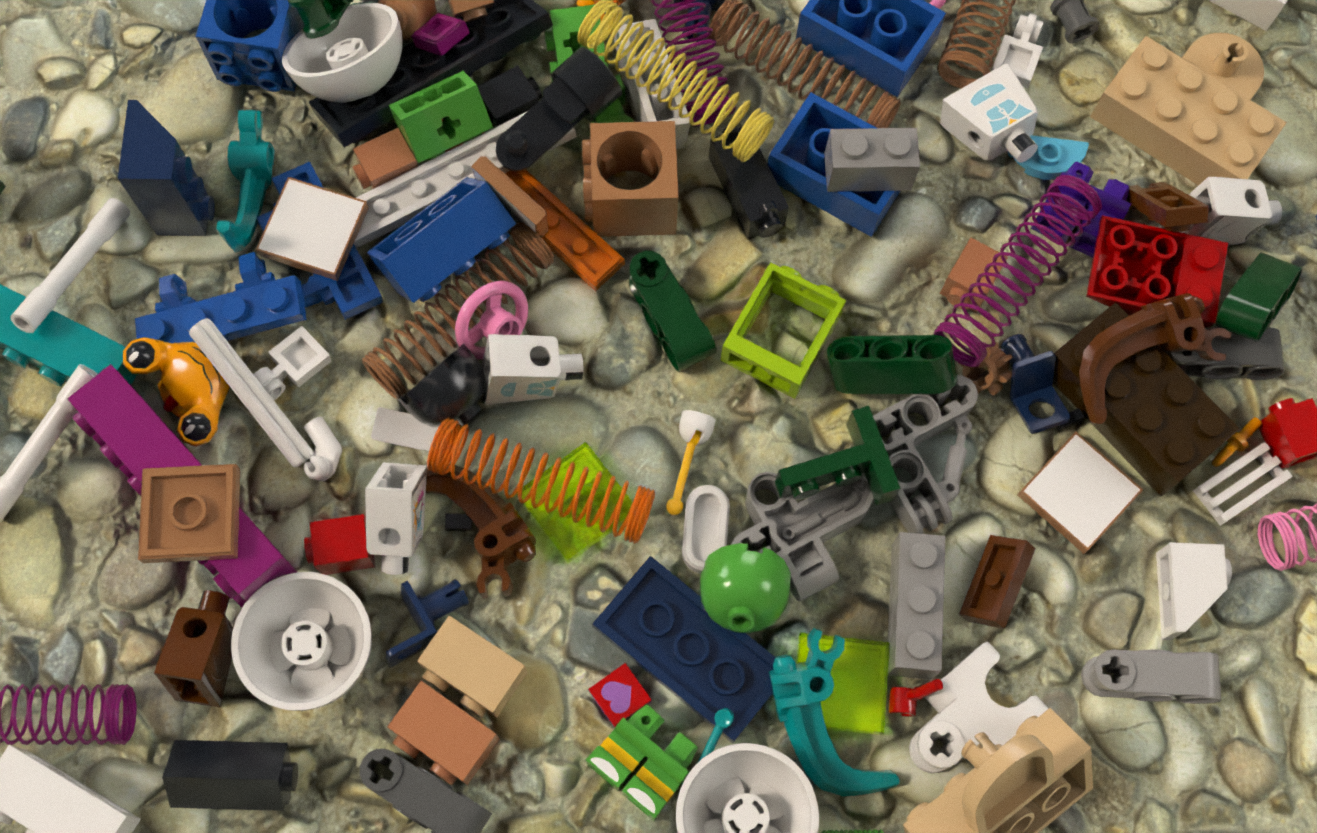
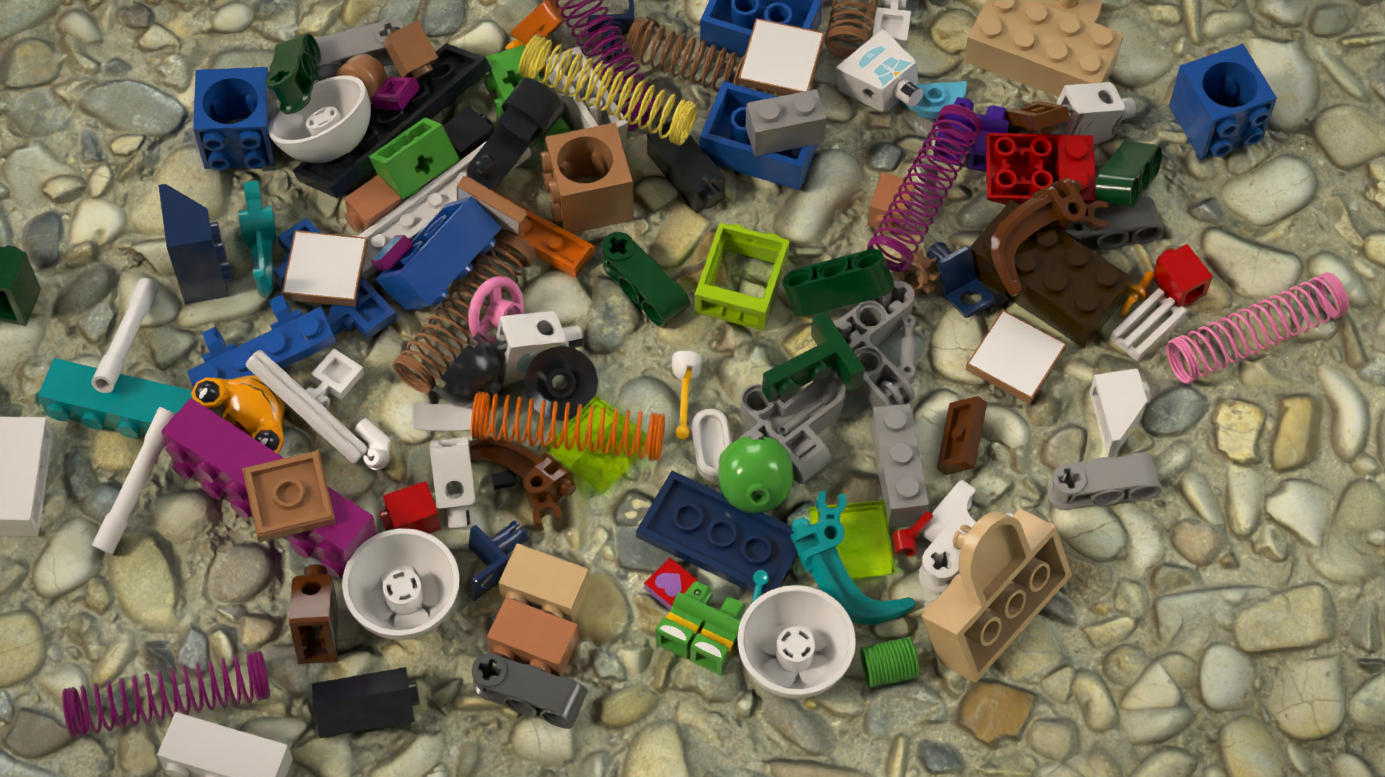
camera: 10 degrees left, 10 degrees down
none -> magenta tile [371,235,413,270]
none -> black dish [524,346,598,420]
none -> white tile [738,18,825,95]

